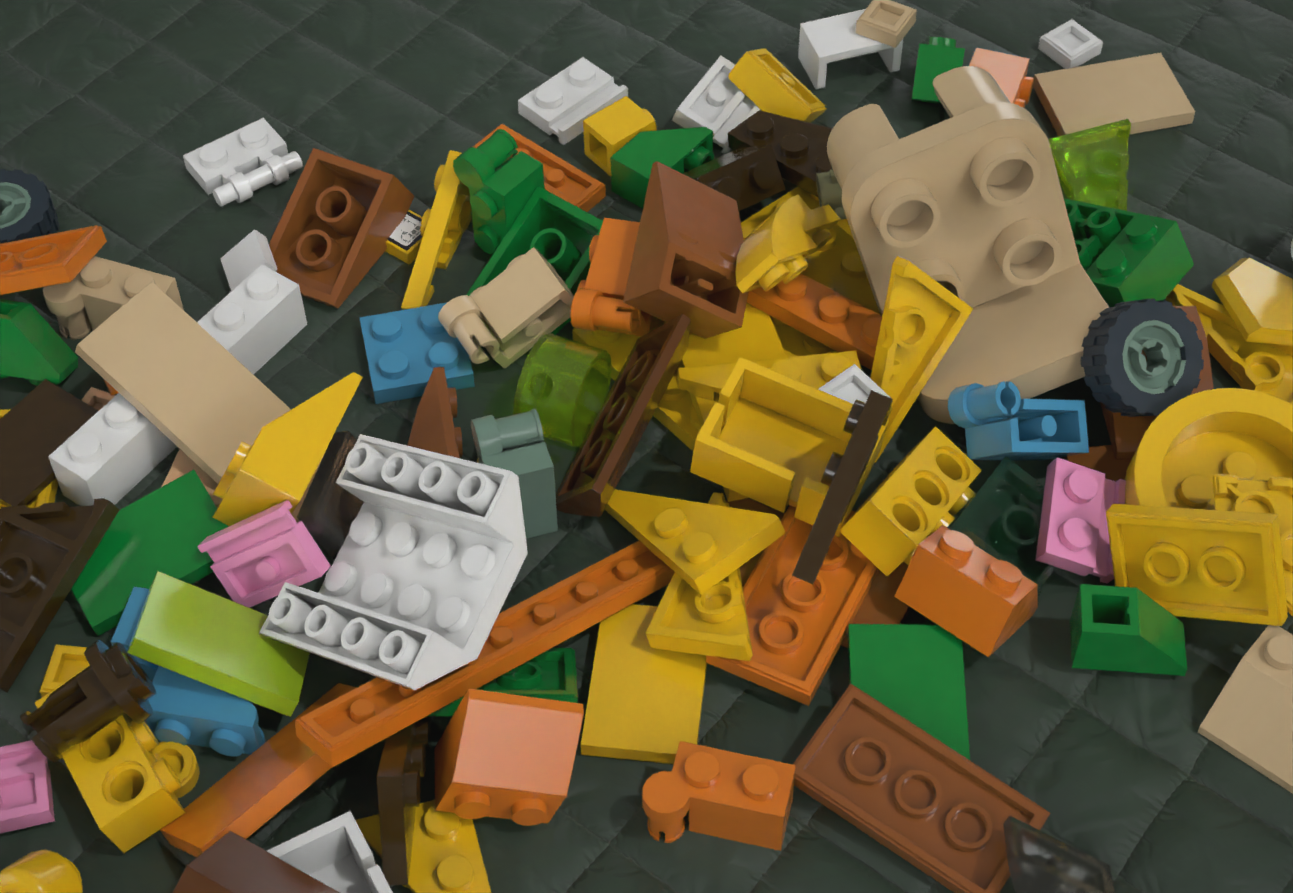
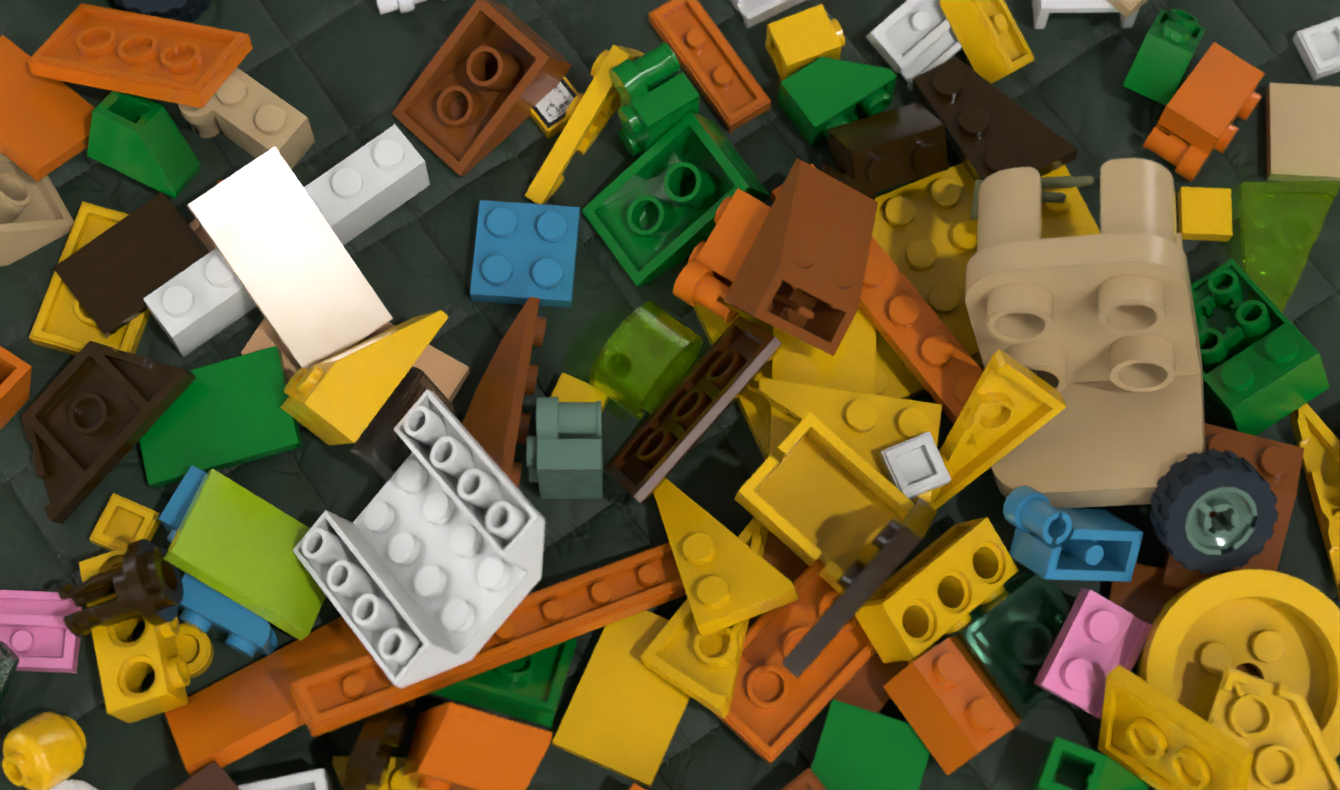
camera: 15 degrees right, 20 degrees up
bright pink plate [197,500,331,608] -> none
white tile [220,229,278,291] -> none
tan hinge [438,247,574,369] -> none
yellow slope [735,194,841,293] -> none

